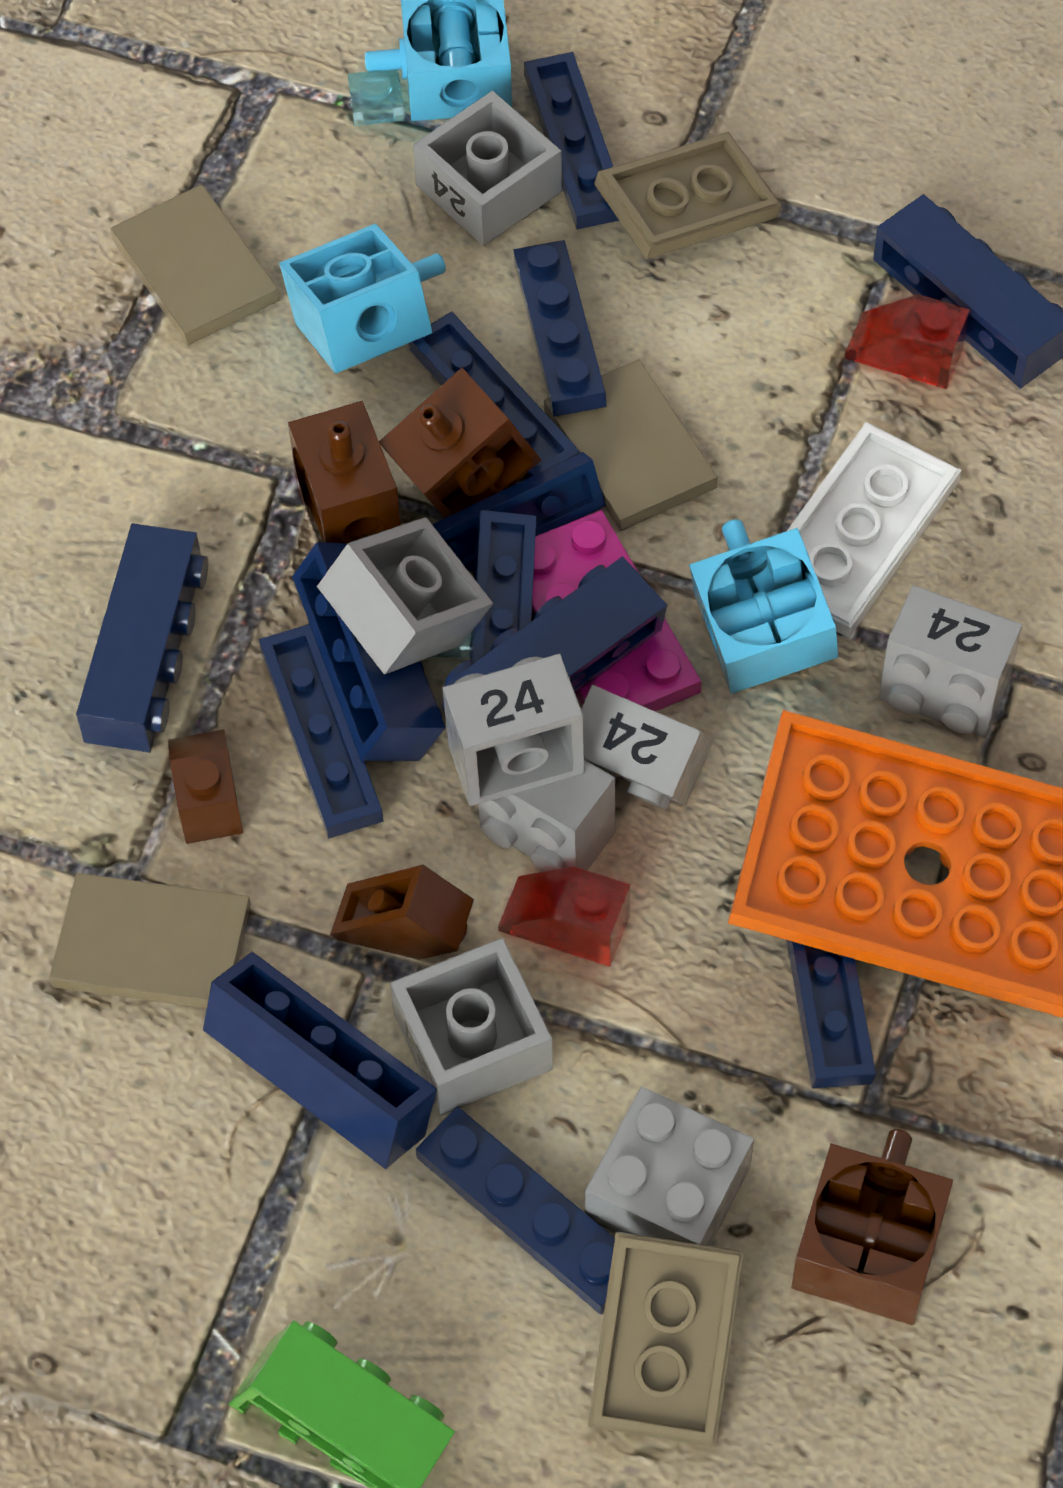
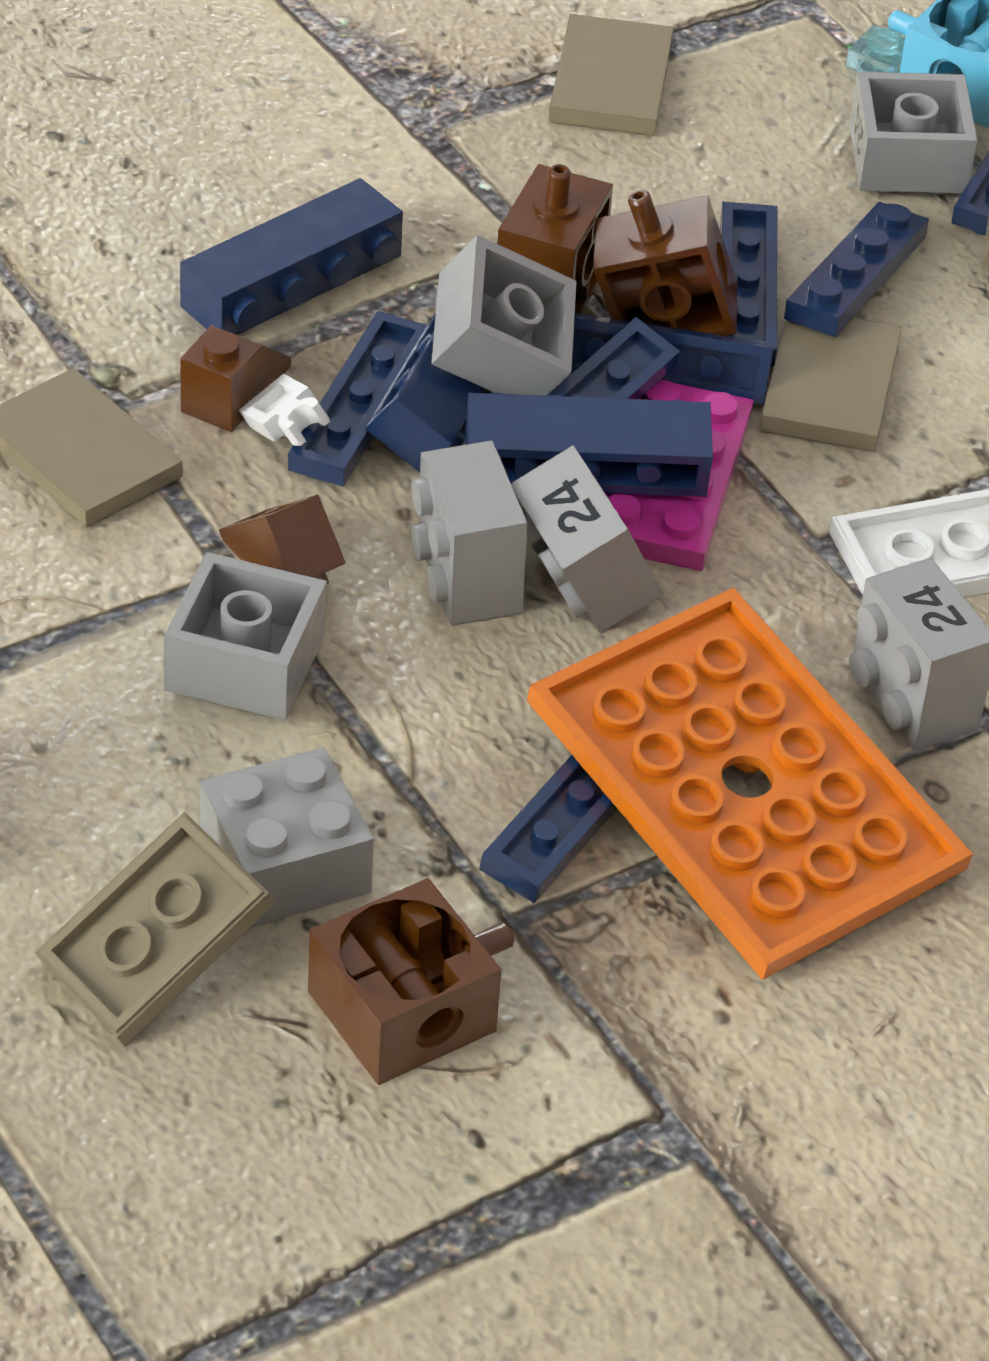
camera: 35 degrees right, 15 degrees down
dark blue brick [203,951,437,1169] -> none
medium azure piece [279,223,446,374] -> none
dark blue plate [416,1106,615,1315] -> none
light grey brick [442,654,584,807] -> none
clear red slope [498,866,630,967] -> none
medium azure piece [689,519,839,694] -> none
none -> white plate [238,374,330,446]

